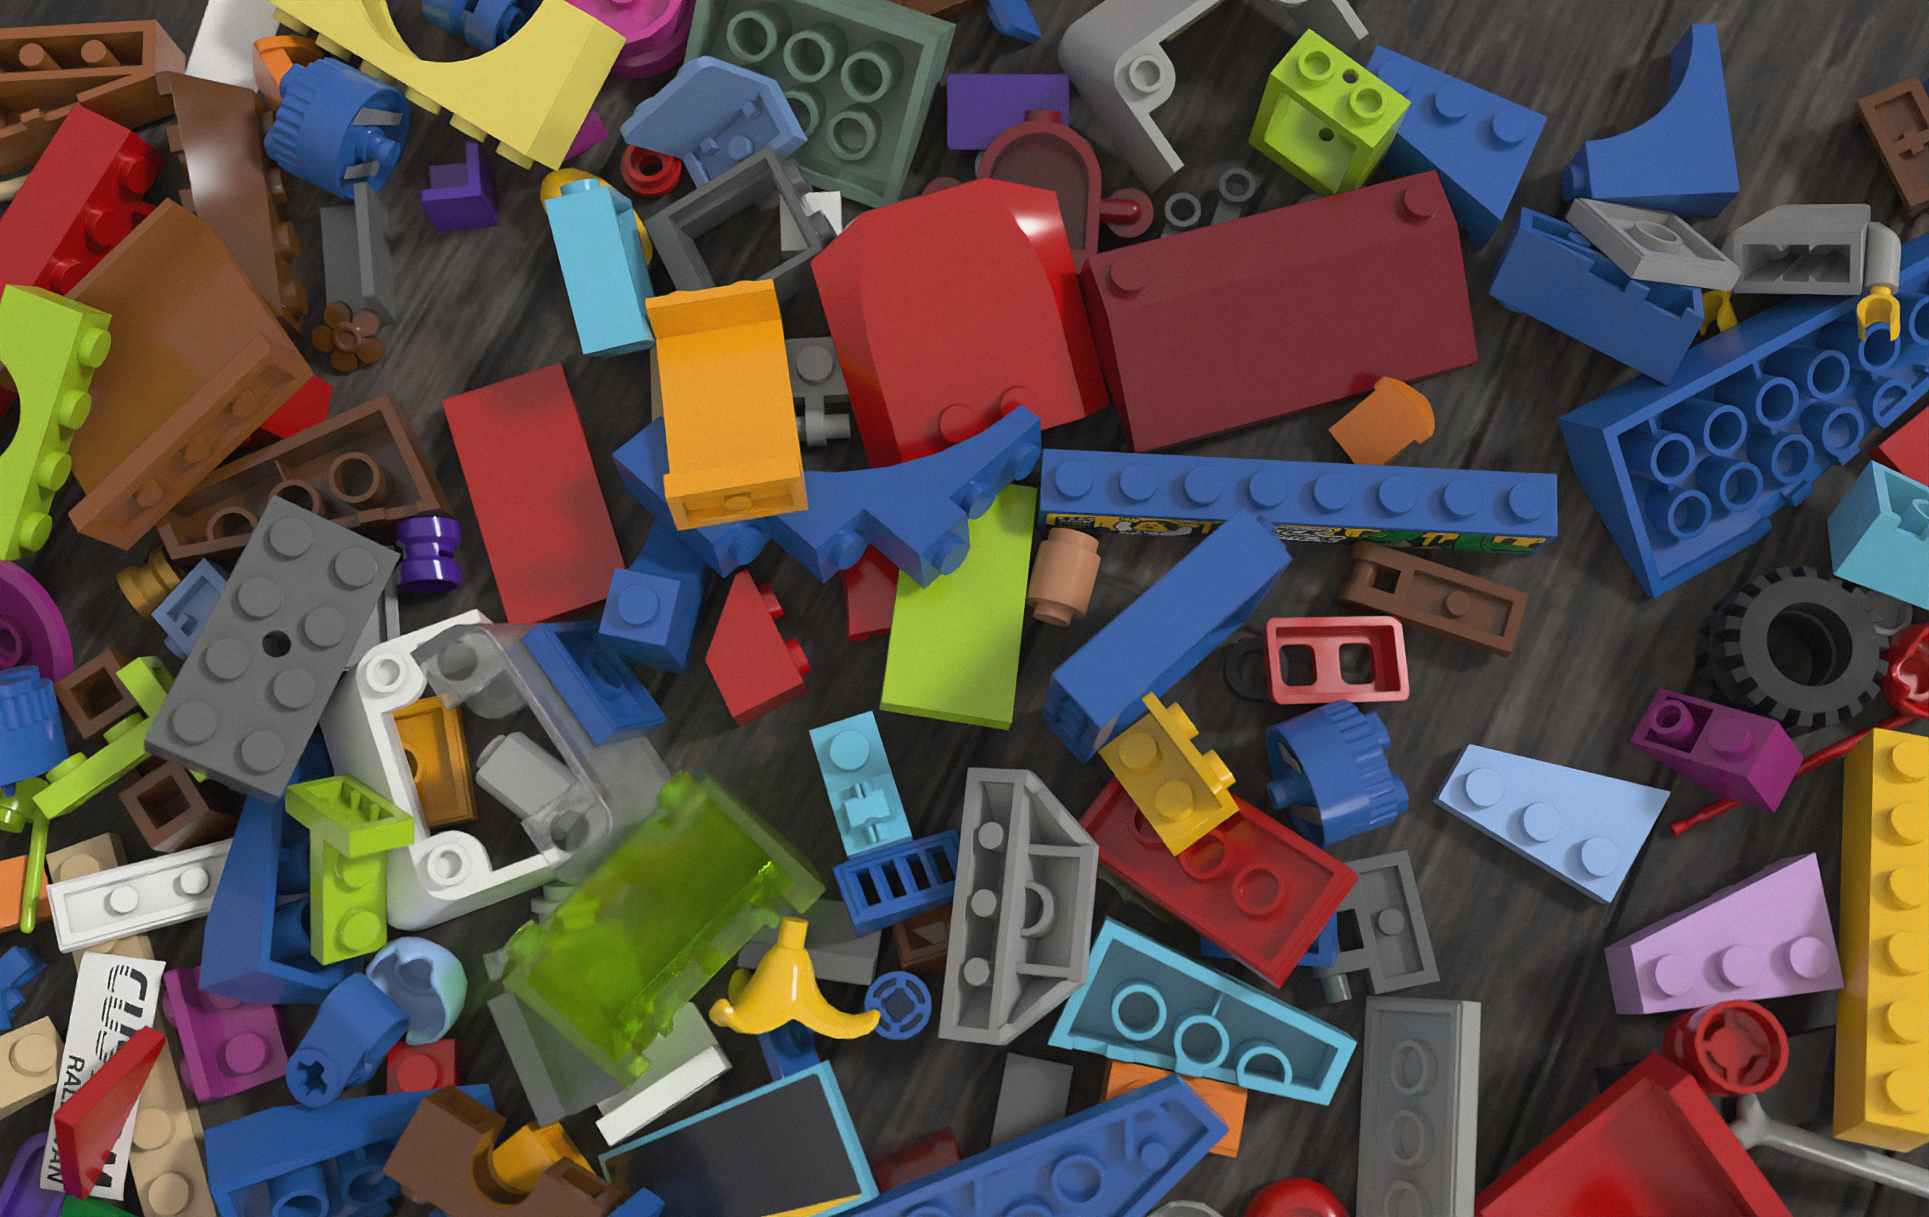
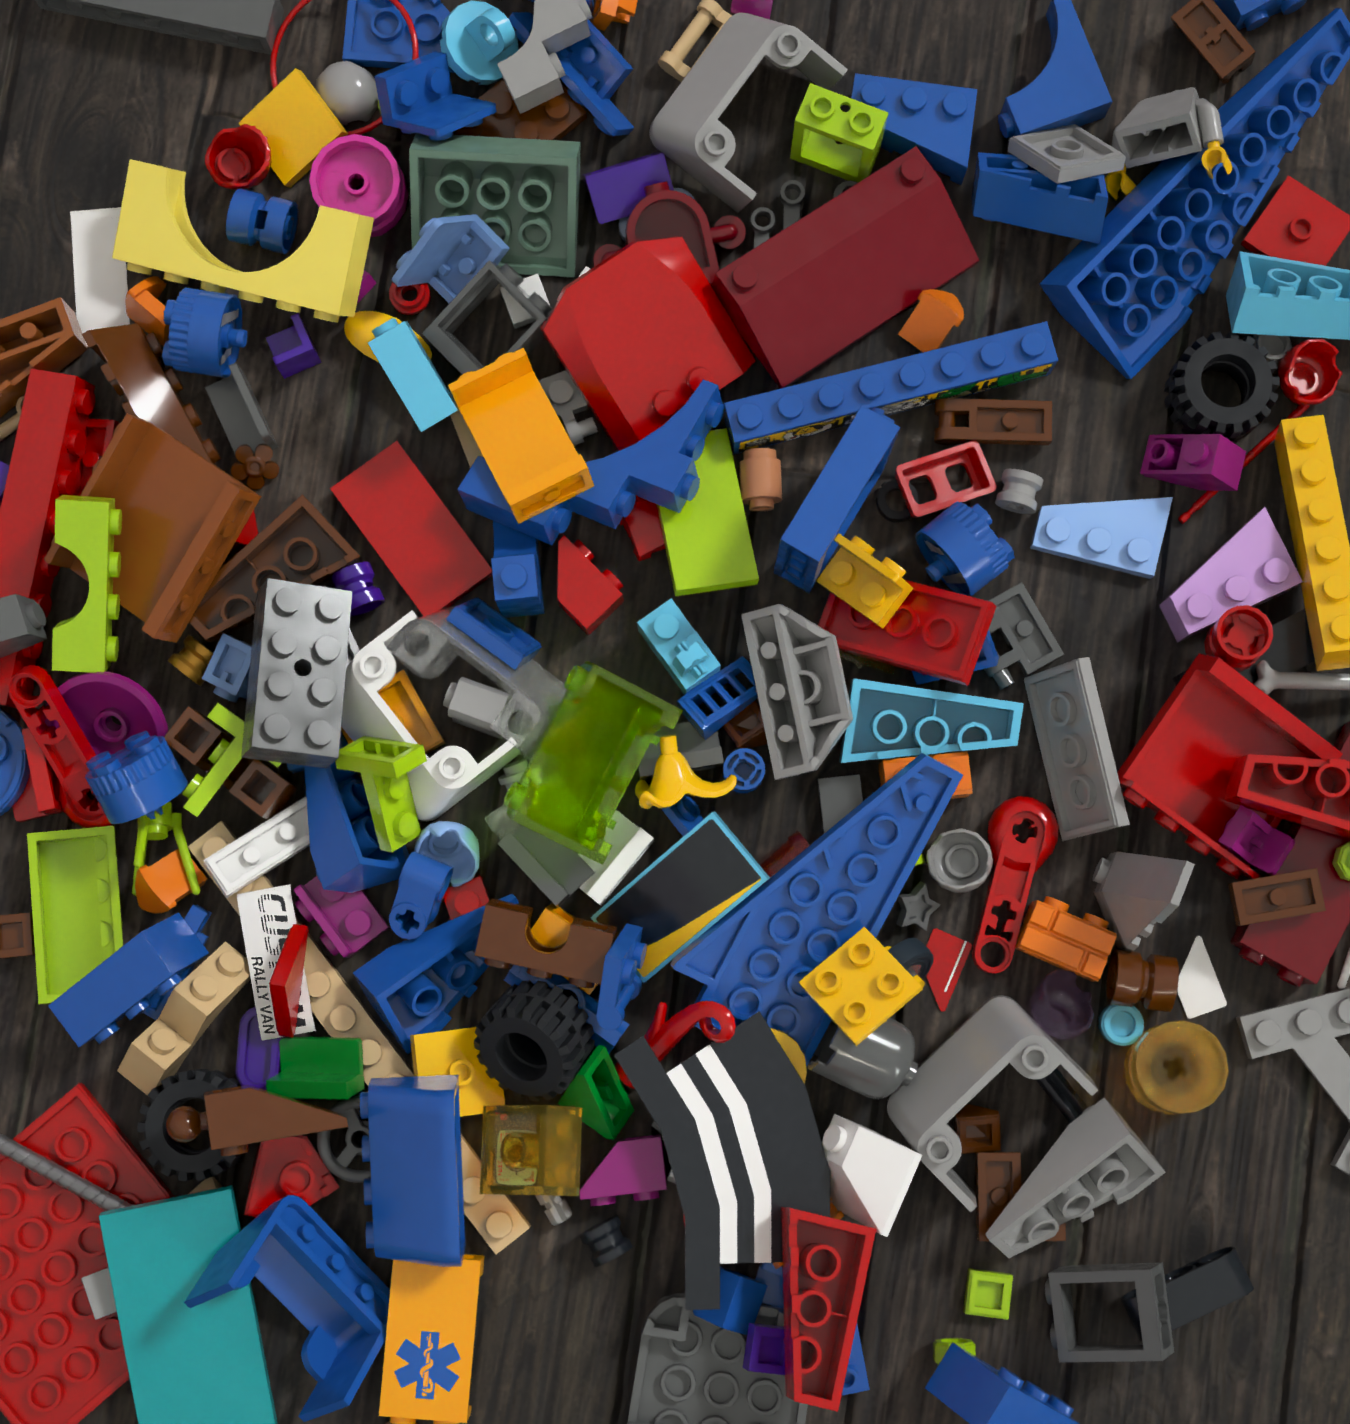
camera: 15 degrees left, 5 degrees up
none -> light grey wheel [995,469,1044,514]

